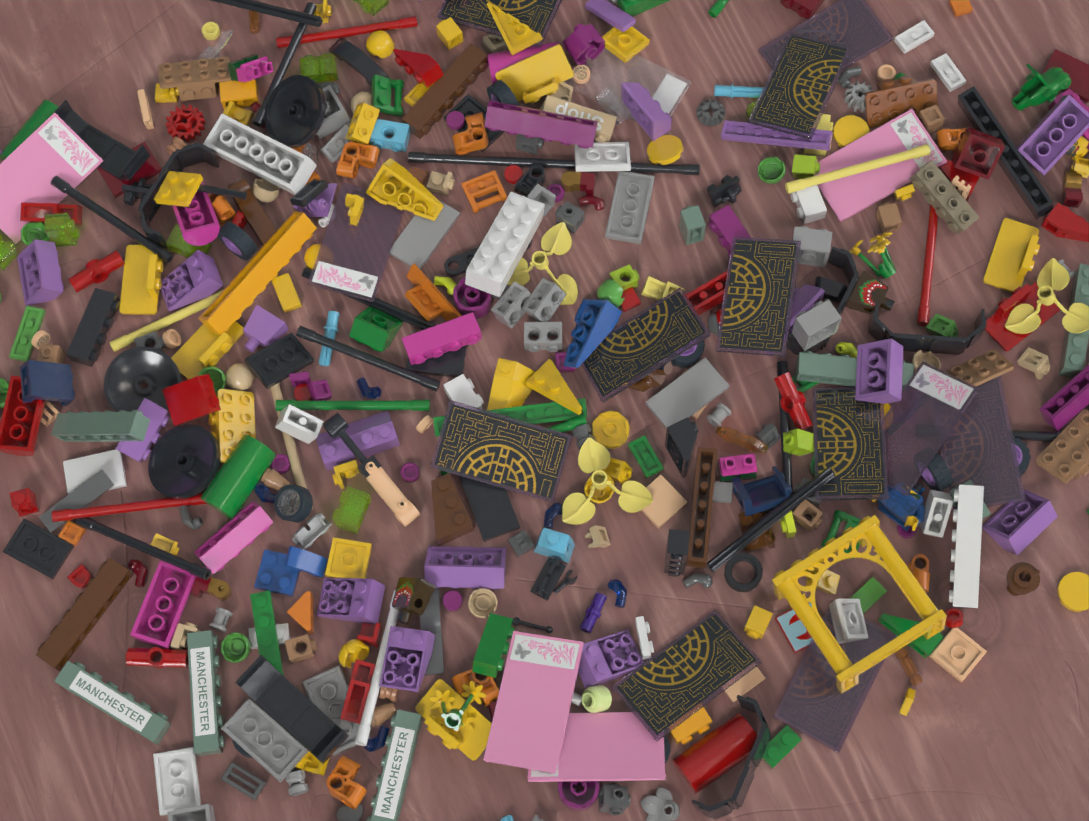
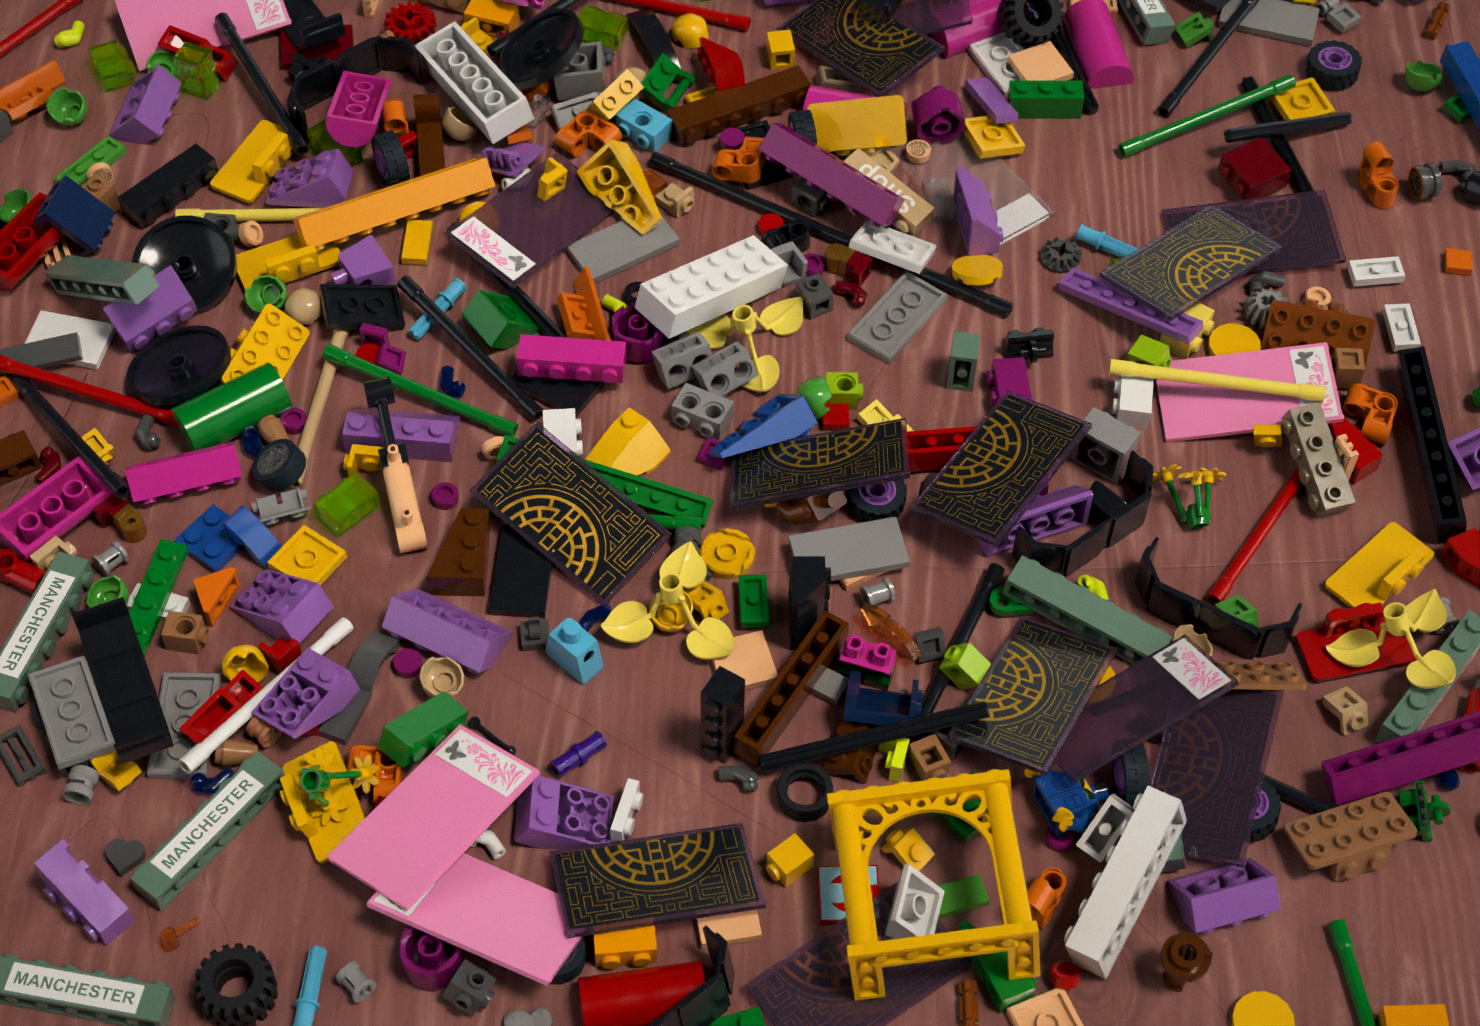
camera: 20 degrees right, 15 degrees down
red piece [68,250,125,293] -> none
yellow plate [154,171,203,207] -> none
red brick [162,374,221,426] -> none
black bar [197,184,247,200] -> none
white brick [275,404,323,444] -> none
black tile [290,179,329,207] -> none
orange piece [326,755,367,810] -> none
dark brown torso [392,577,436,625] -> none
orange plate [461,170,507,213] -> none
yellow wing [487,2,543,56] -> none
yellow wing [526,359,582,415] -> none
black hinge [530,558,566,601] -> none
black hand [553,570,578,594] -> none
yellowish green head [582,685,612,713] -> none
tan tile [585,525,611,548] -> none
clear blue arm [608,579,627,608] -> none
bright green hair [758,157,786,184] -> none
red piece [774,372,813,430] -> none
light grey brick [792,299,842,351] -> none
dark brown torso [846,271,895,315] -> none
medium lavender slope [855,339,903,404] -> none
medium nougat brick [875,203,902,234] -> none
dark red brick [951,127,1005,180] -> none

